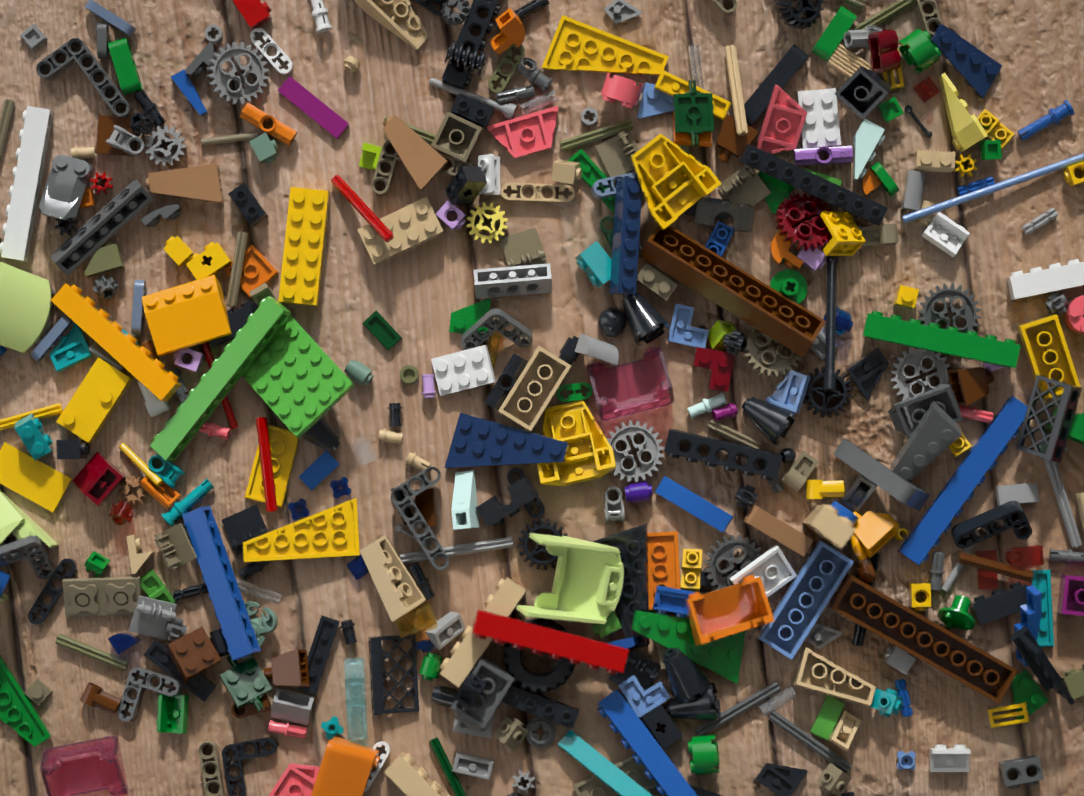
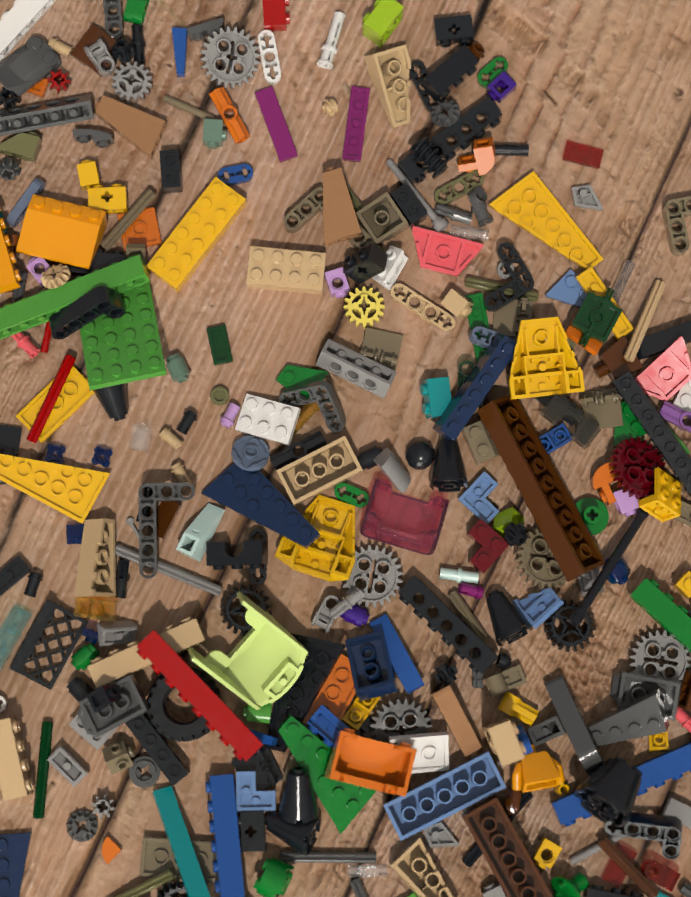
camera: 25 degrees right, 5 degrees down
light grey bush [205,25,223,43] -> none
blue tile [299,451,340,491] -> none
red axle [331,175,394,243] -> none
lime panel [359,142,382,171] -> none
coral brick [600,73,644,109] -> none
black wing [846,348,889,400] -> none
dark grey axle [929,551,945,590] -> none
none -> tan gear [40,263,71,289]
none -> black beam [49,286,125,339]
none -> blue beam [218,164,253,186]
none -> sand blue tile [231,435,270,471]
none -> light grey axle [329,587,365,619]
none -> magenta tile [342,86,370,163]
none -> dark blue slope [345,630,398,701]
none -> black beam [484,242,534,312]
none -> black cone [574,756,643,827]

